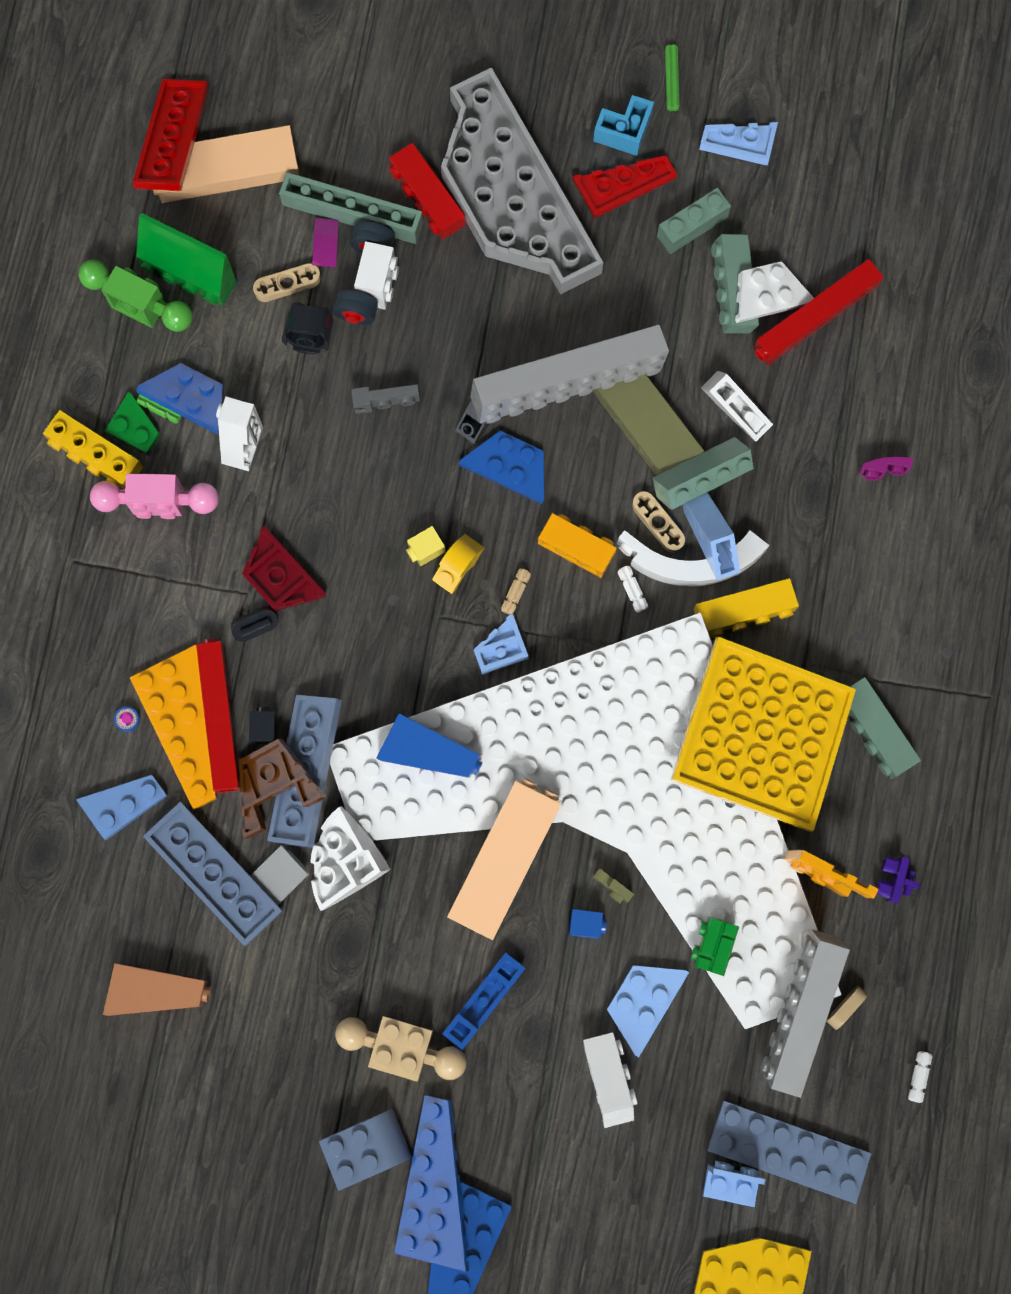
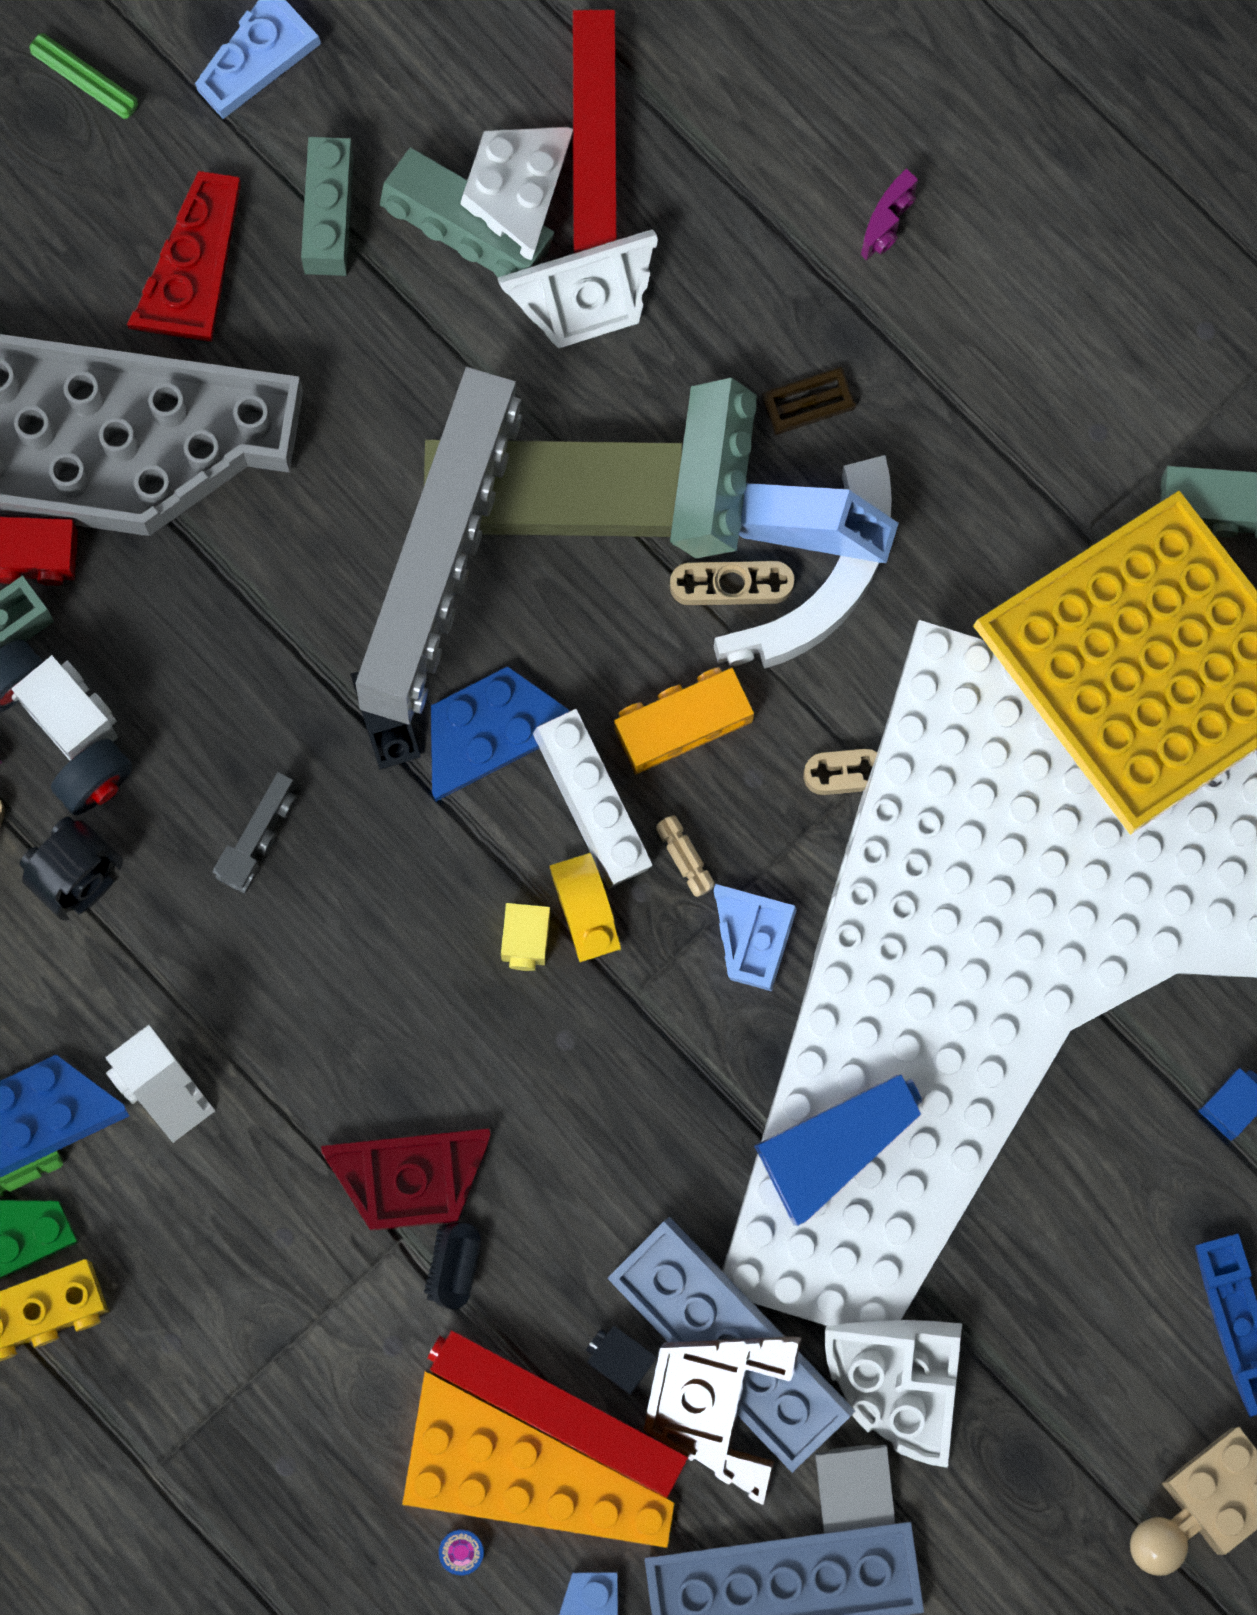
camera: 55 degrees left, 0 degrees up
bright pink brick [90,474,219,519] -> none
light nougat brick [447,777,562,940] -> none
dark azure brick [593,95,654,156] -> none
olive plate [593,868,634,904] -> none
white axle [618,566,648,613] -> none
yellow brick [693,578,799,638] -> none
white slope [701,371,773,441] -> none
none -> white wing [497,229,658,348]
none -> white brick [533,709,653,889]
none -> dark brown tile [761,367,856,436]
none -> tan beam [803,749,877,795]

